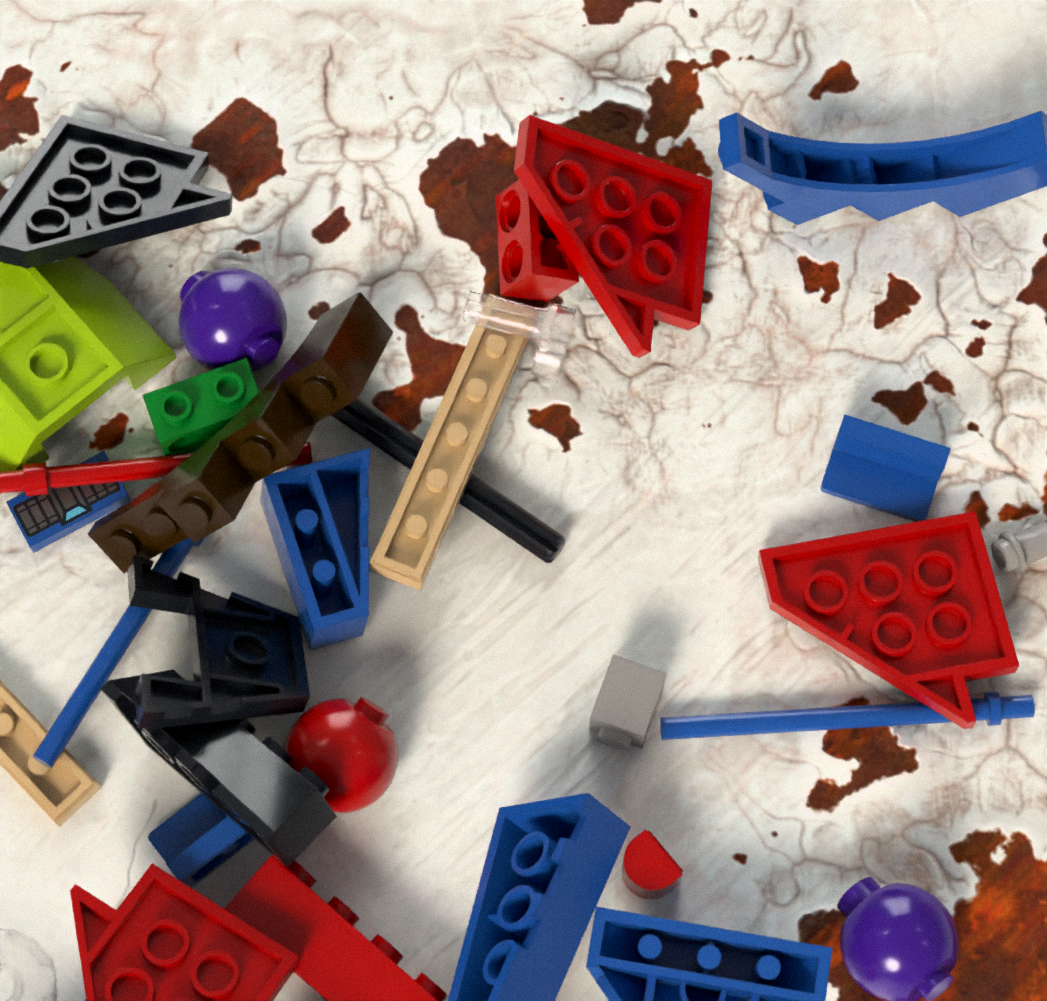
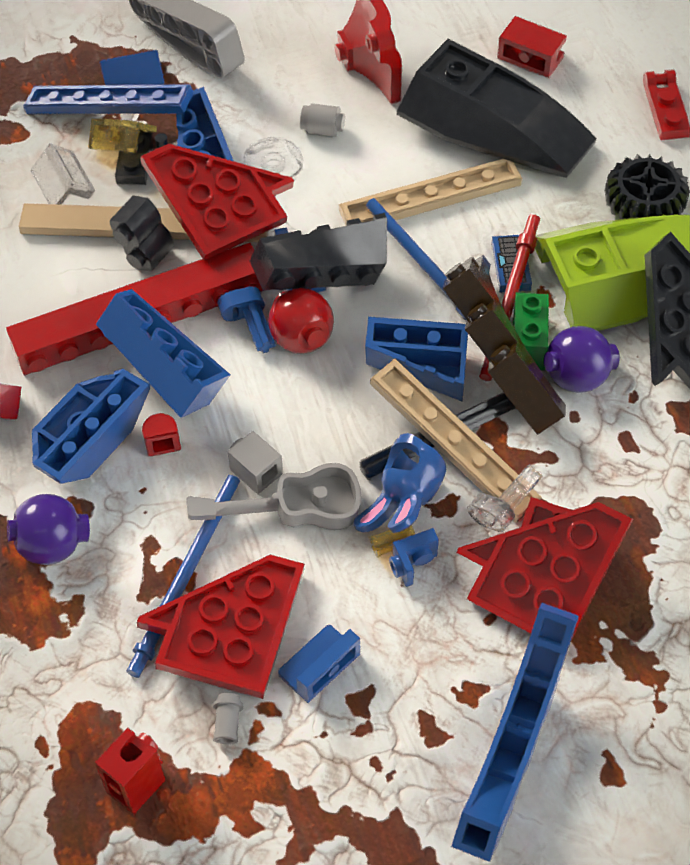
camera: 115 degrees right, 15 degrees down
black wing [127,555,310,729] -> none
none -> light grey piece [186,463,361,530]
none -> blue piece [217,287,276,353]
none -> blue piece [354,433,446,533]
none -> clear yellow pin [369,525,415,558]
none -> blue bracket [389,528,439,587]

